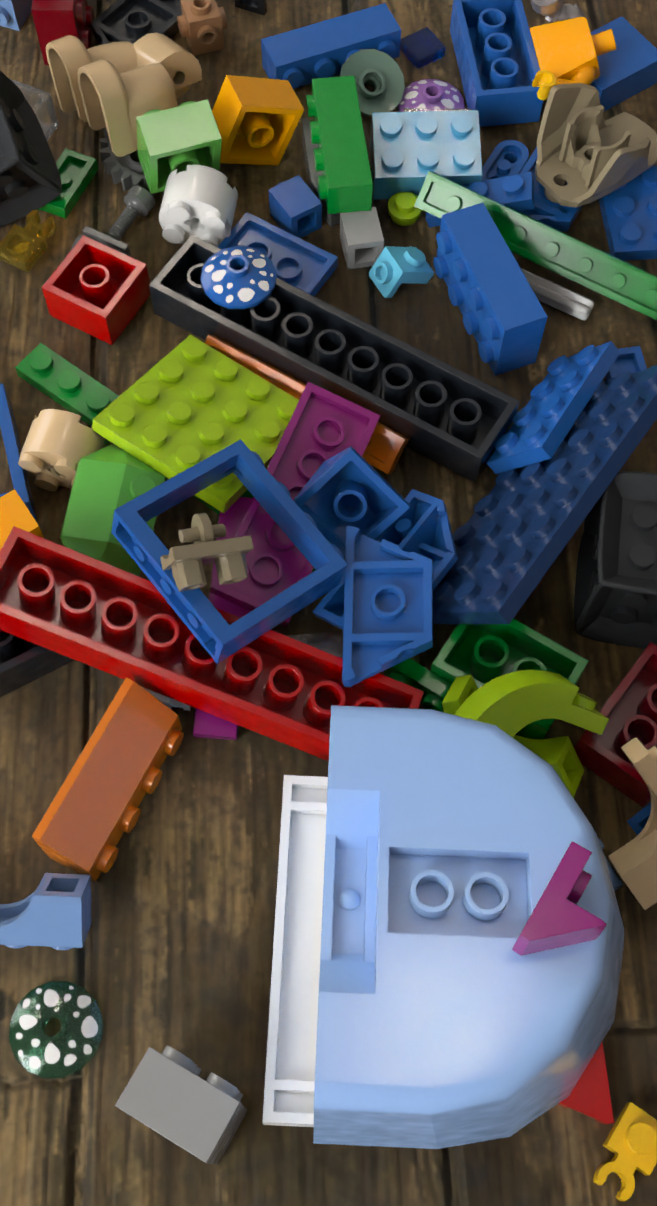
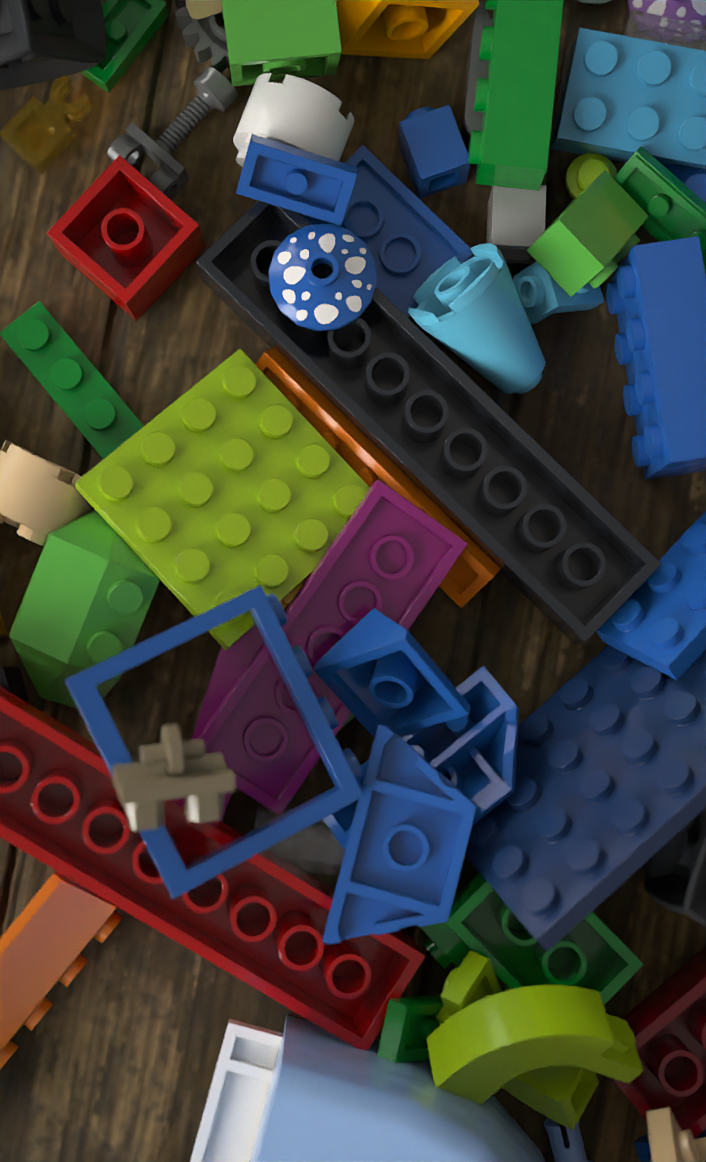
camera: 10 degrees right, 20 degrees up
none -> blue plate [236,134,358,226]
none -> medium azure cone [408,243,546,394]
none -> bright green brick [526,170,649,297]

